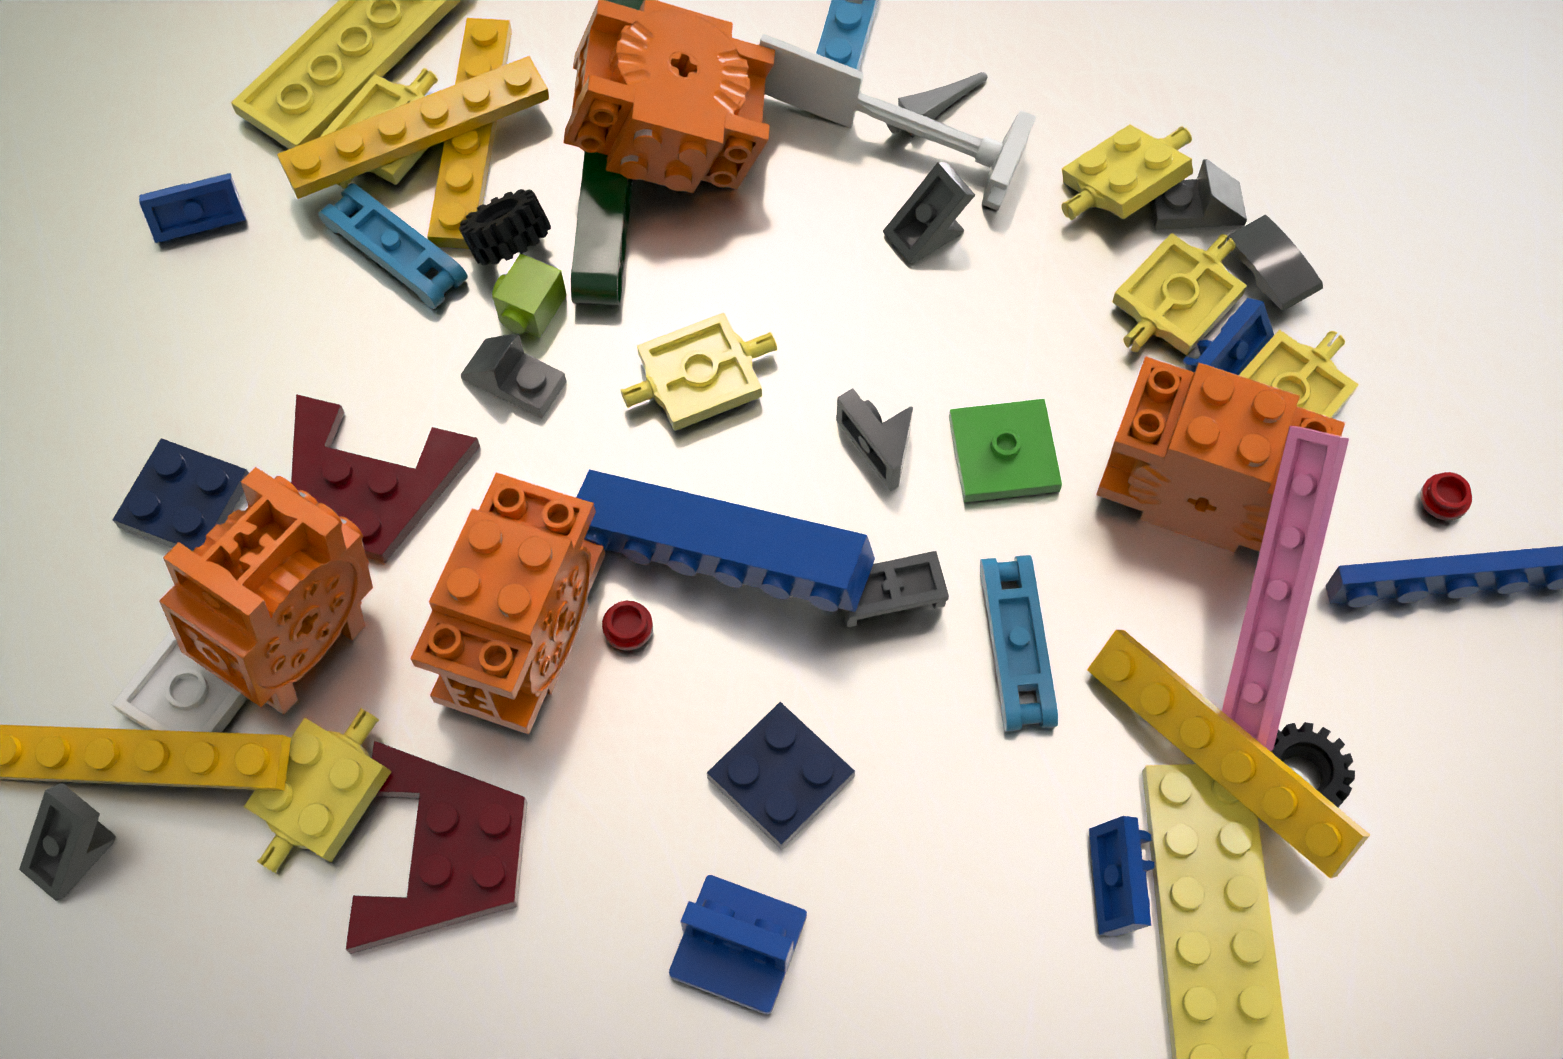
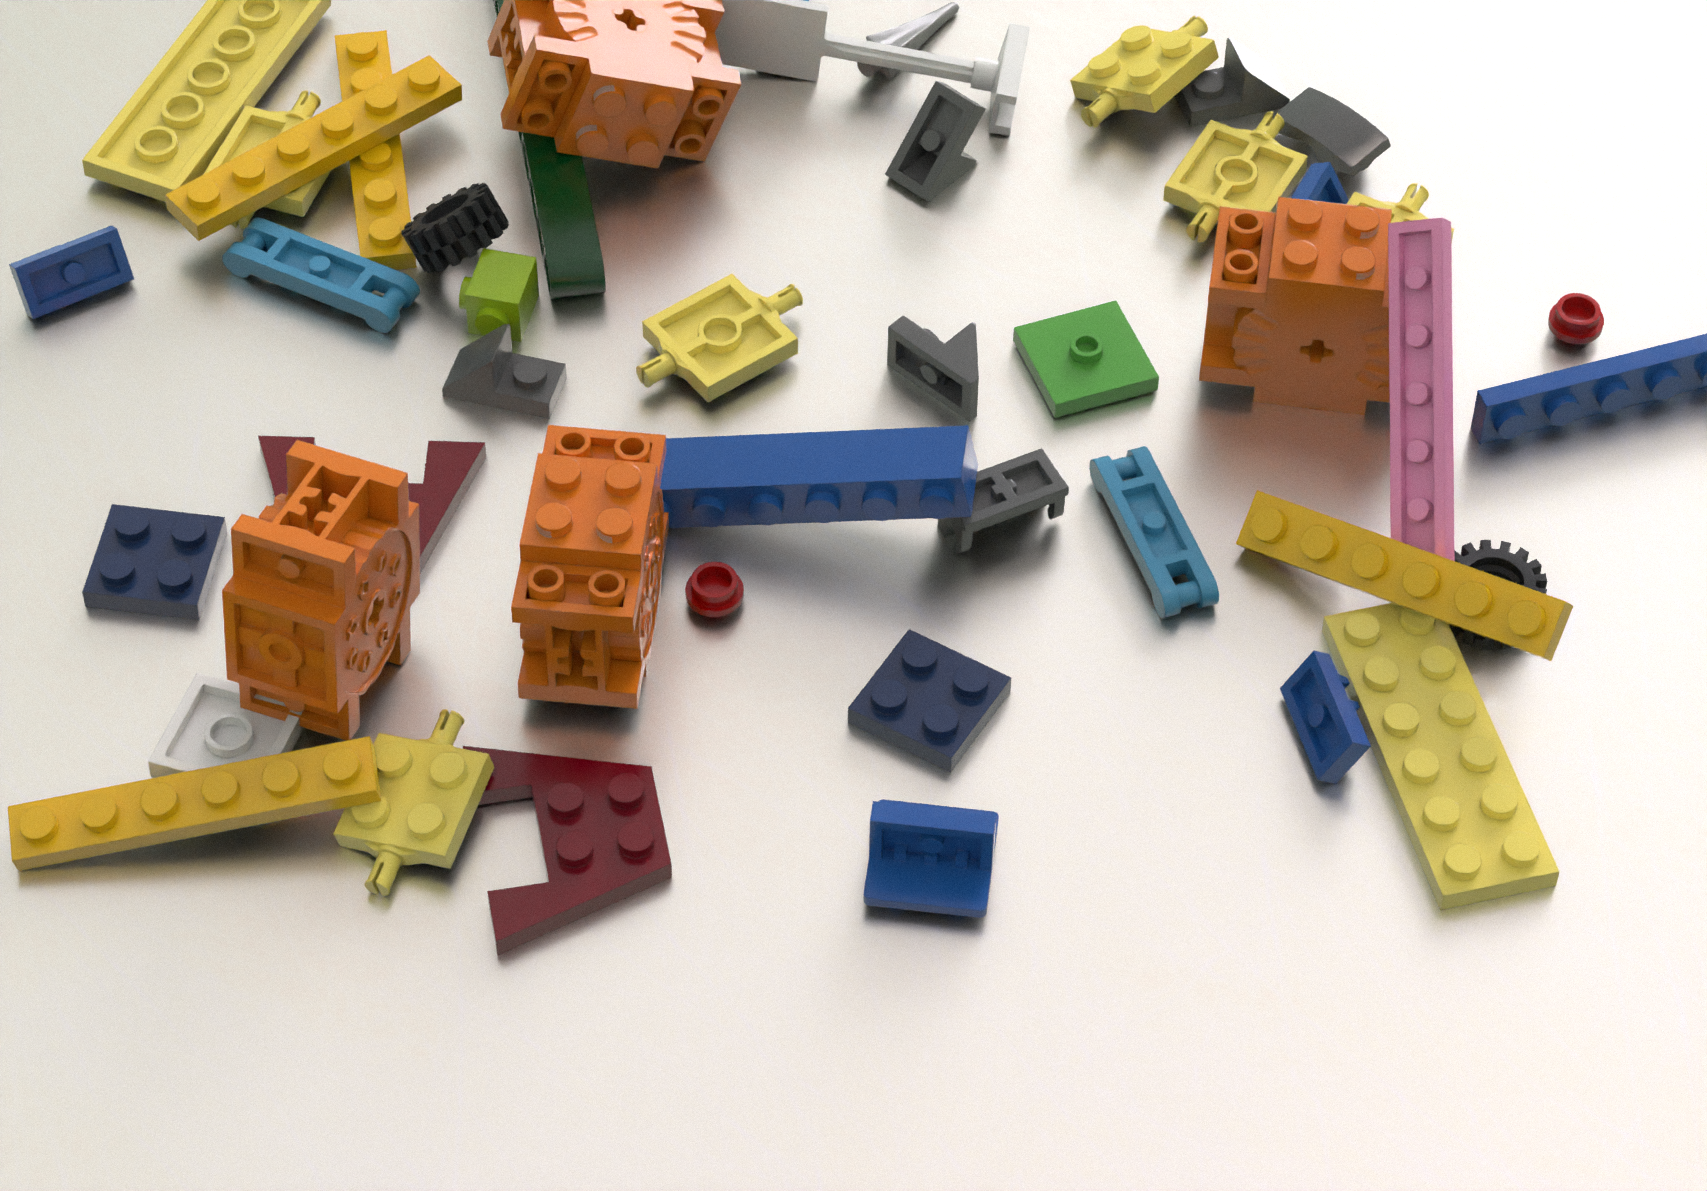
camera: 15 degrees left, 15 degrees down
dark grey slope [19,783,116,901] -> none

